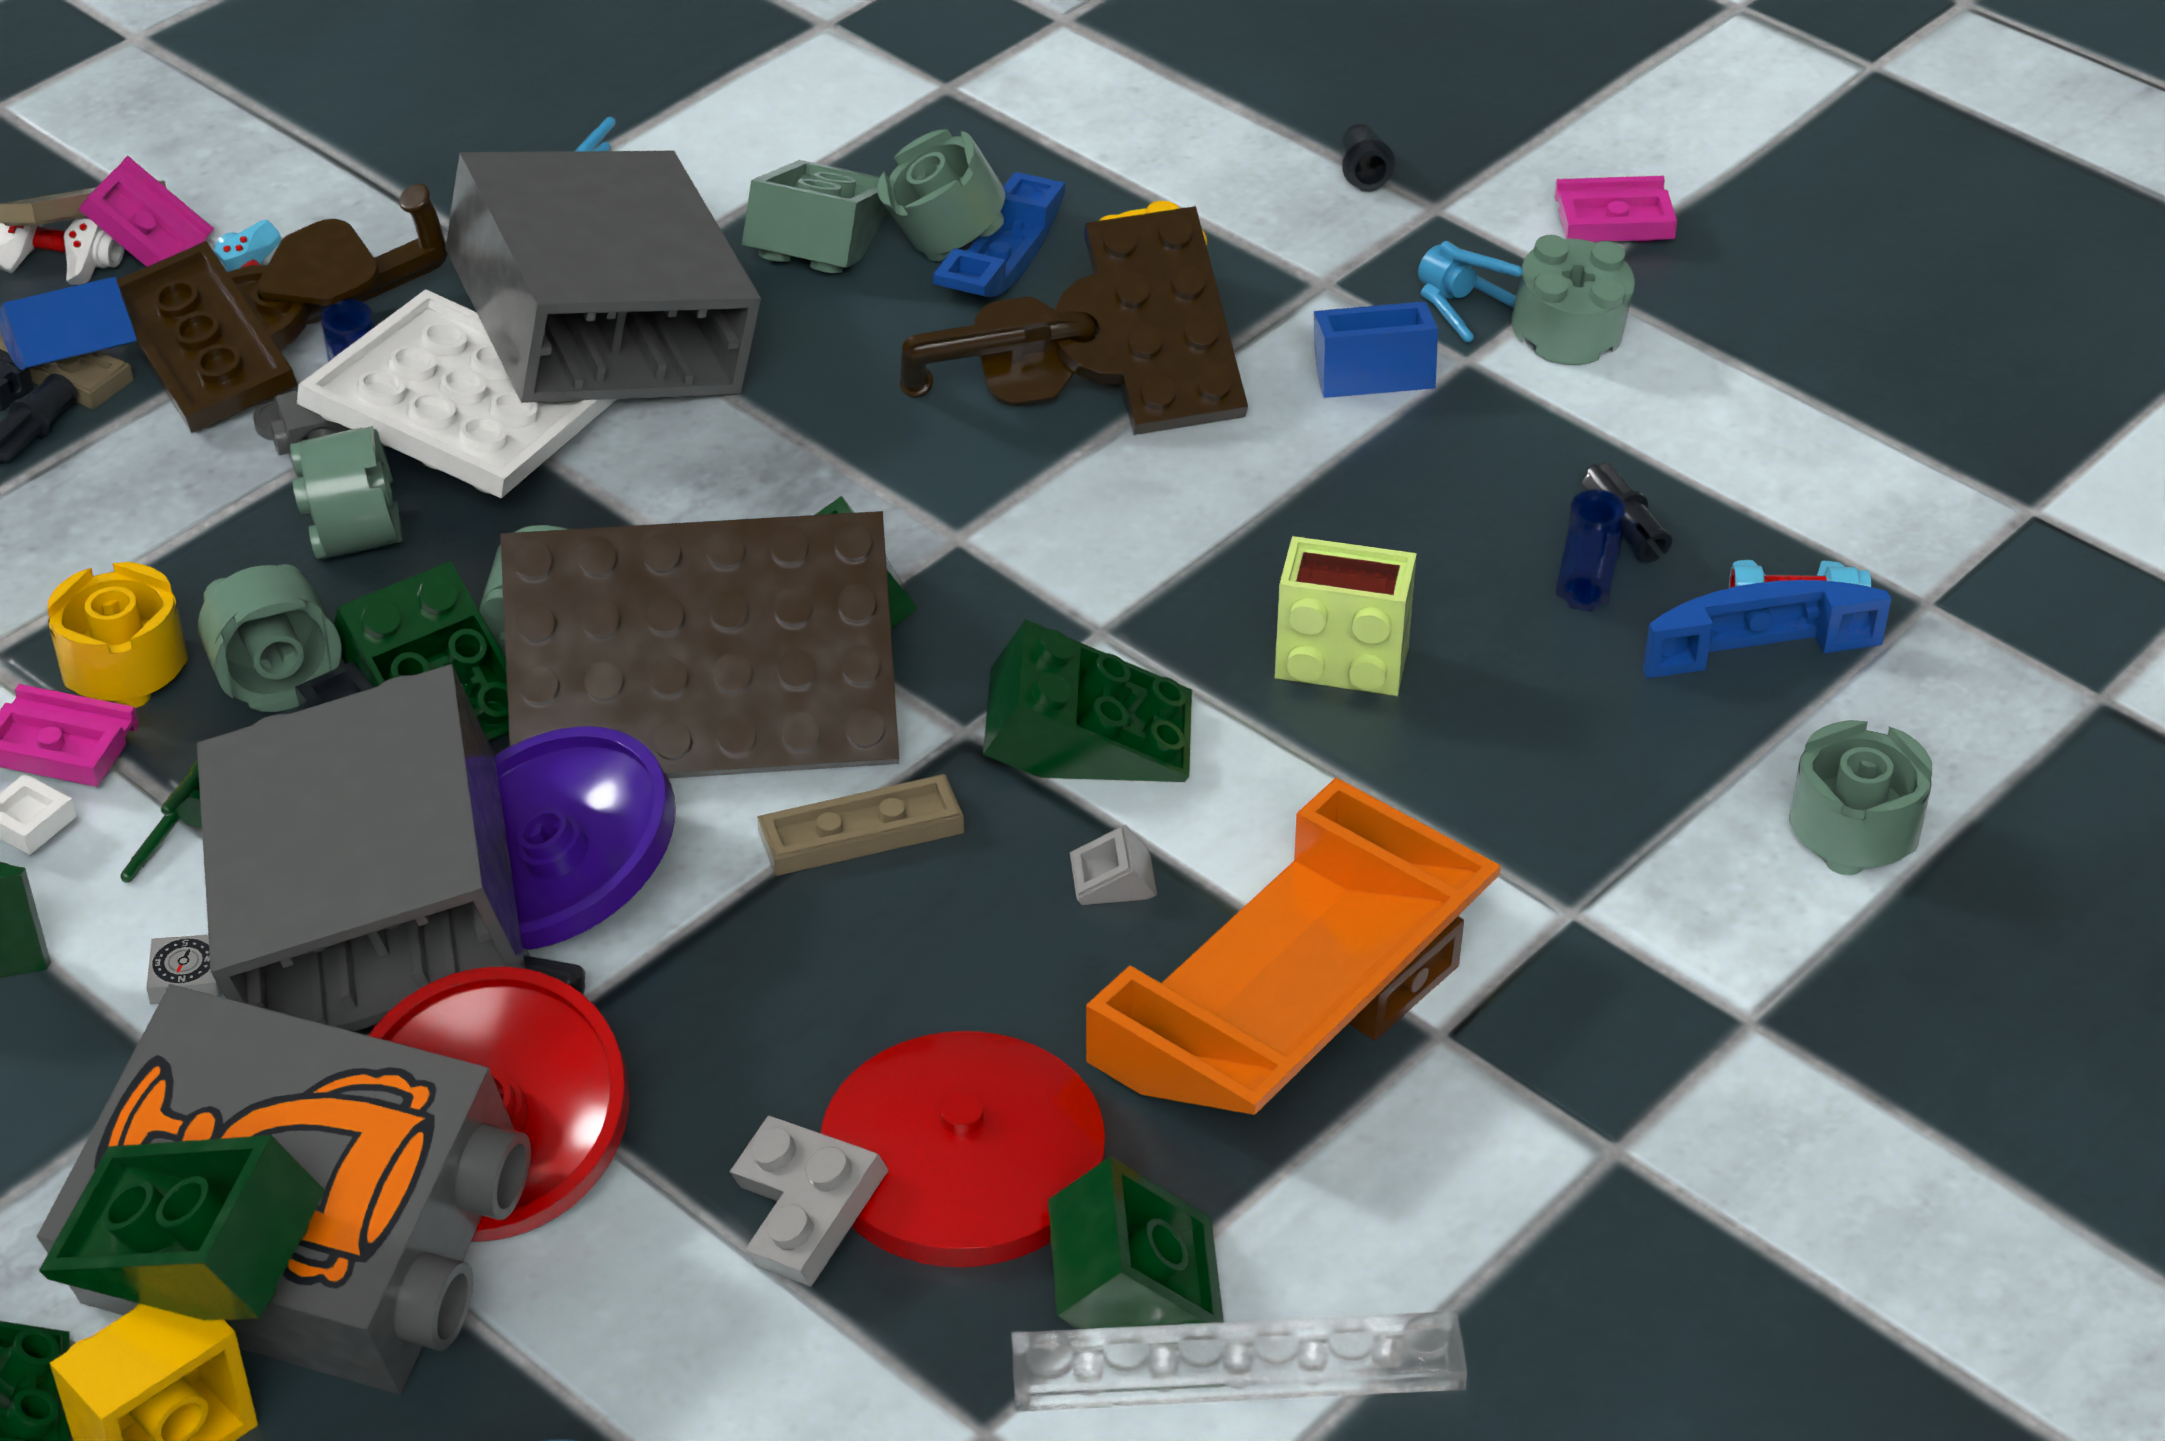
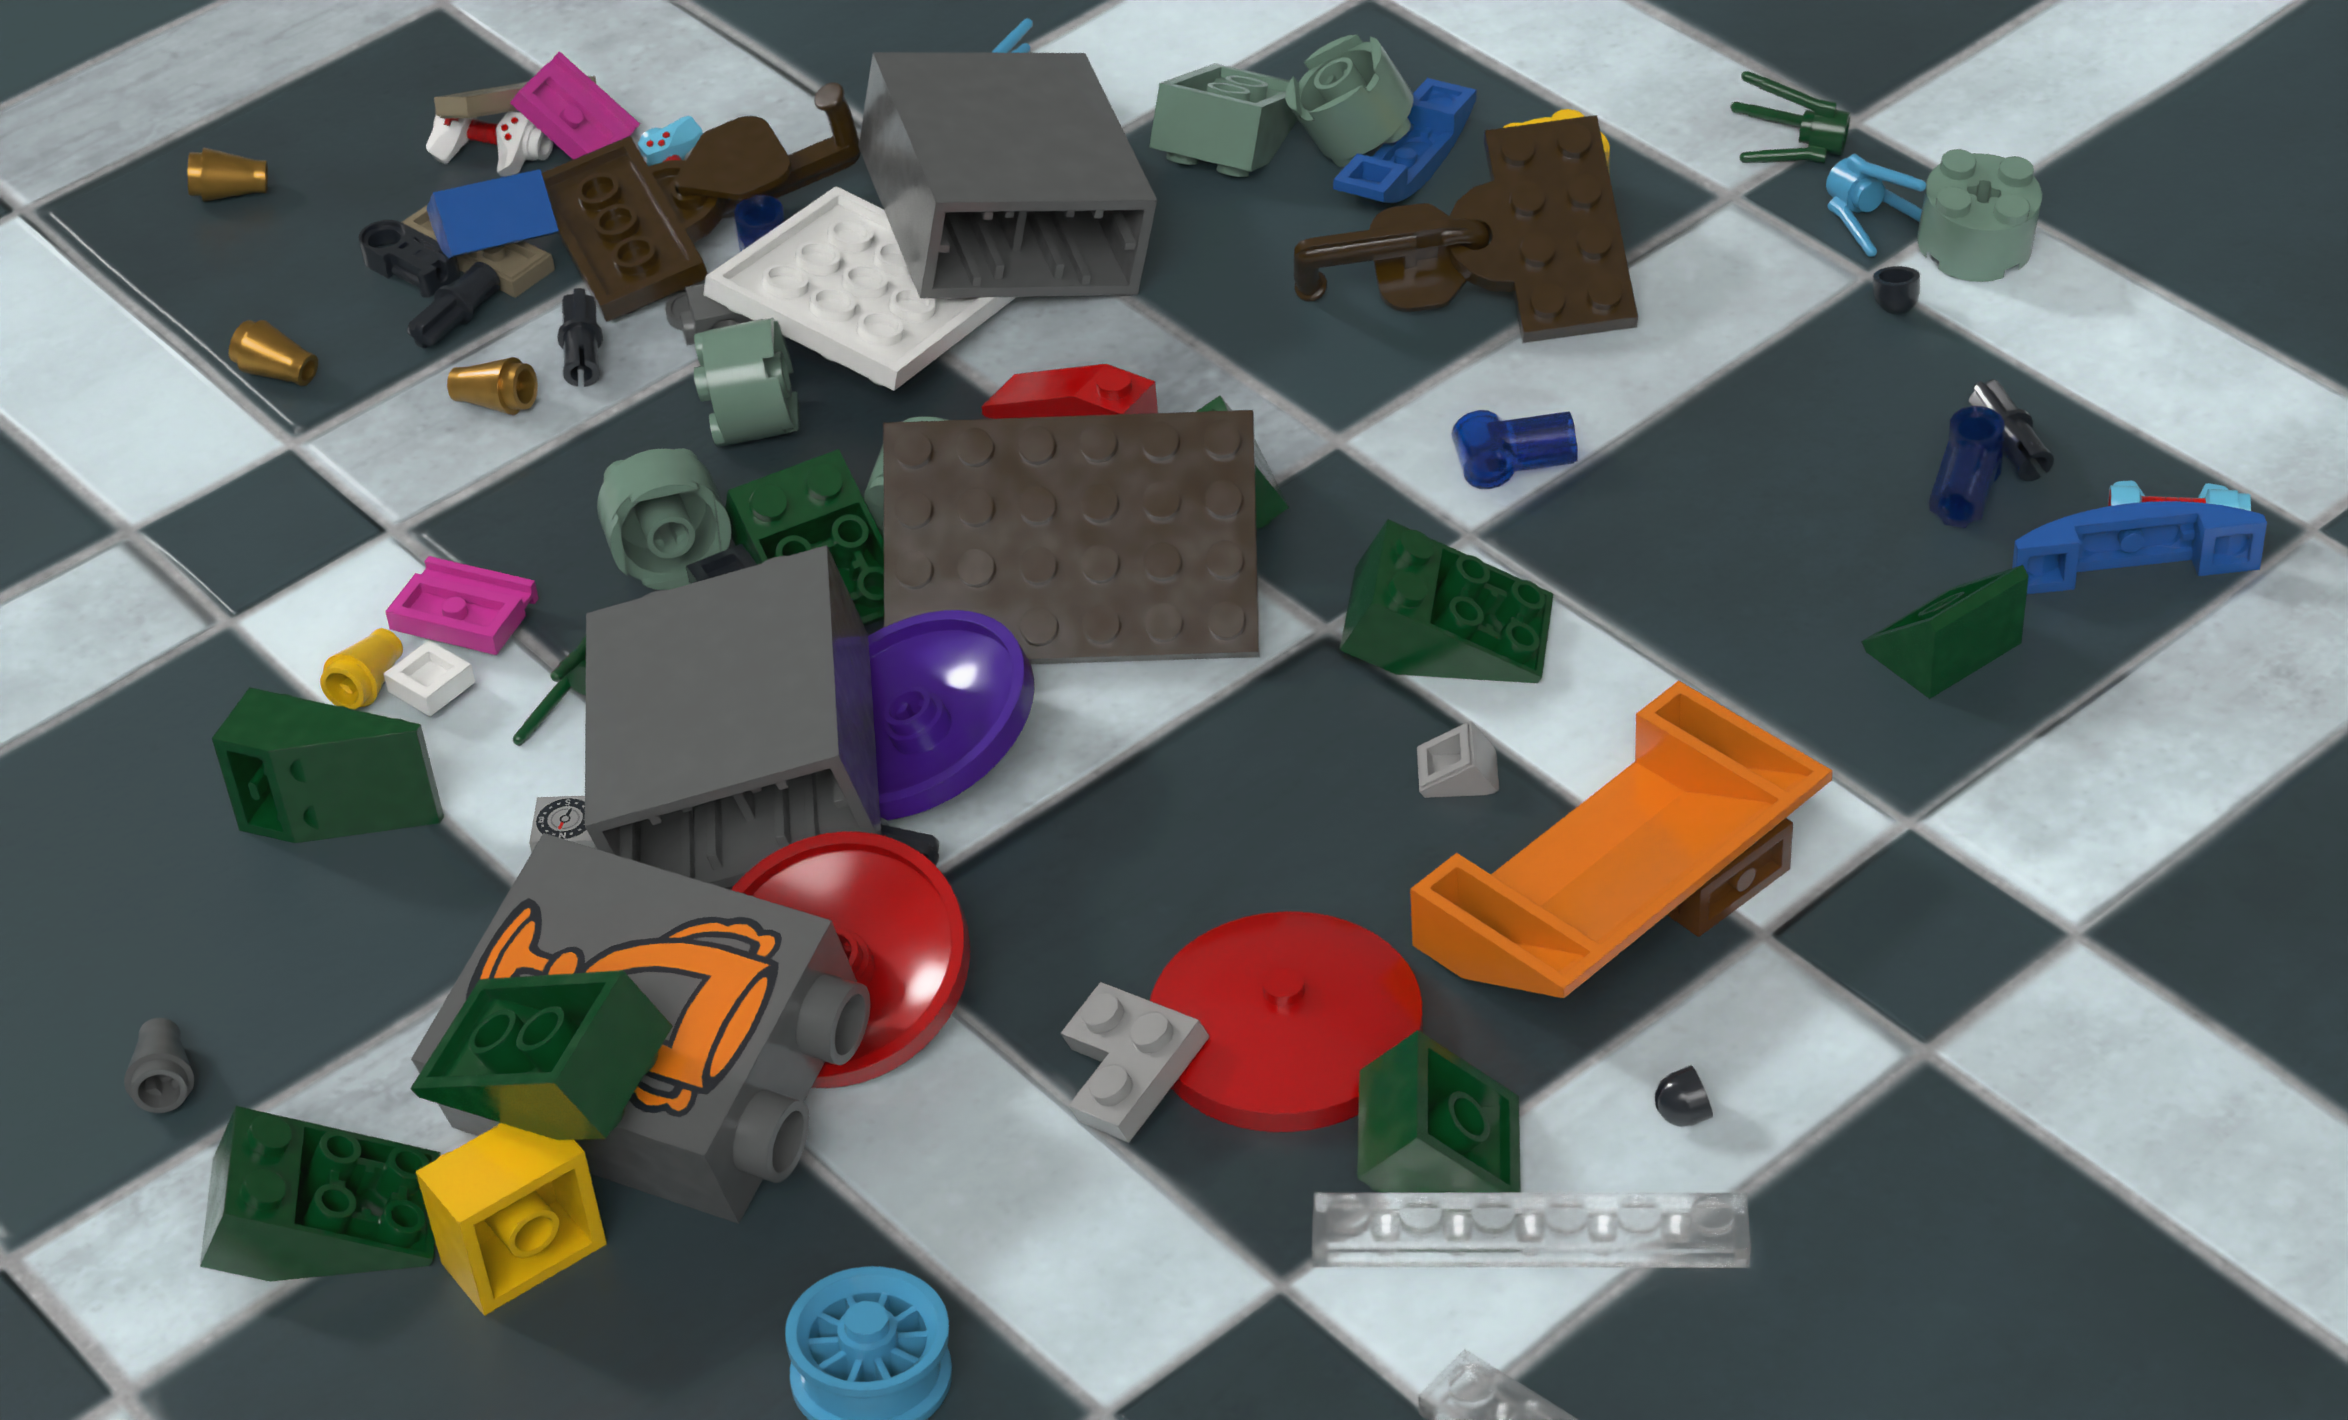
camera: 10 degrees right, 0 degrees up
yellow brick [47,562,188,708] -> none
dark tan tile [757,774,964,876] -> none
yellowish green piece [1275,536,1417,696] -> none
blue brick [1314,301,1438,398] -> none
black cone [1342,124,1395,190] -> none
dark pink plate [1555,176,1677,243] -> none
sand green brick [1789,720,1933,875] -> none
none -> pearl gold cone [447,357,538,415]
none -> black axle [557,288,603,387]
none -> red slope [981,364,1158,419]
none -> clear blue piece [1451,410,1578,489]
none -> black hinge [1655,1065,1713,1127]
none -> dark green plant [1730,71,1851,164]
none -> dark green slope [1861,565,2029,699]
none -> black hinge [1873,266,1920,315]

